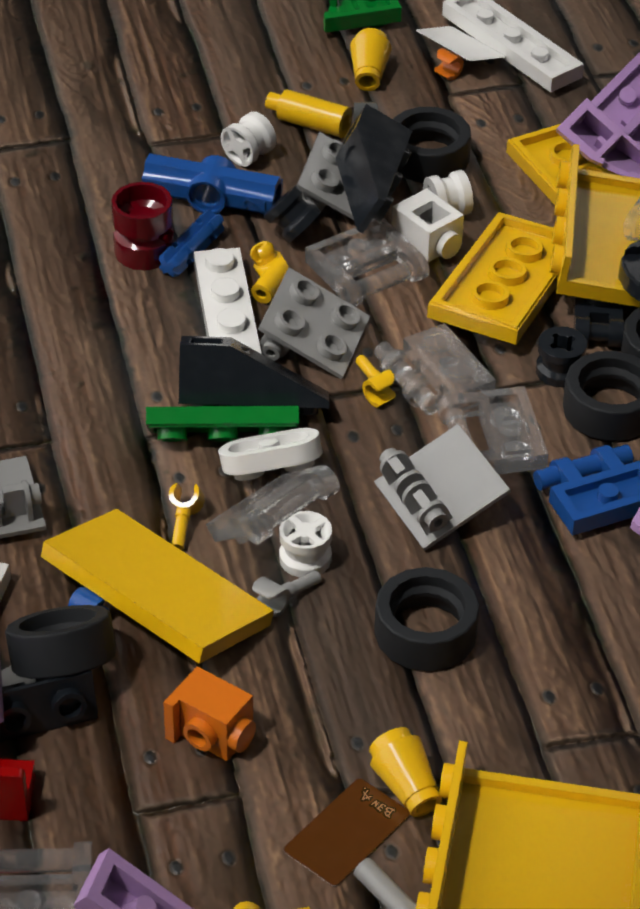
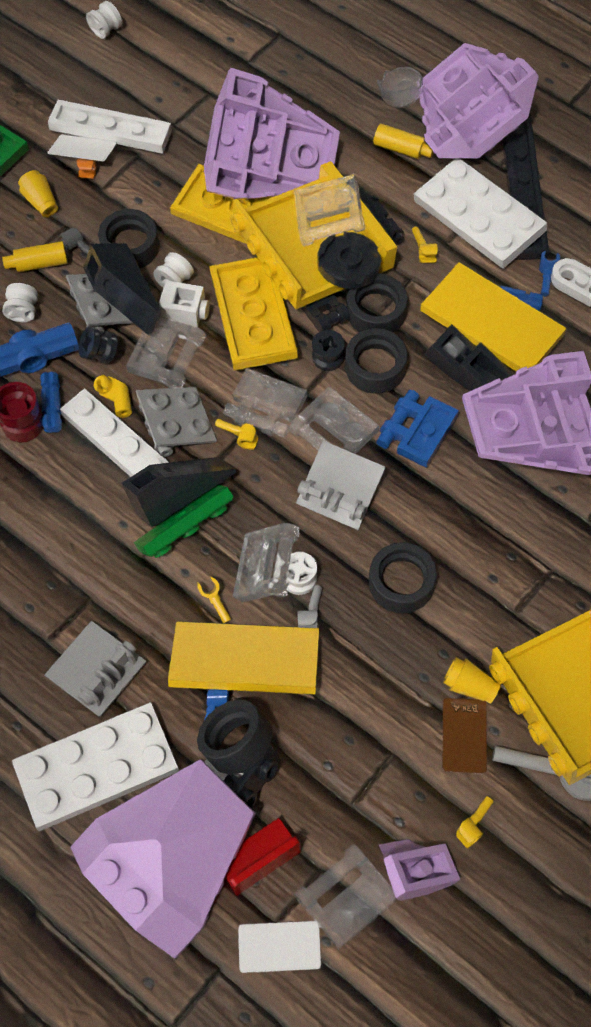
camera: 35 degrees left, 20 degrees up
orange brick [163,666,256,761] -> none
white plate [218,428,323,481] -> none

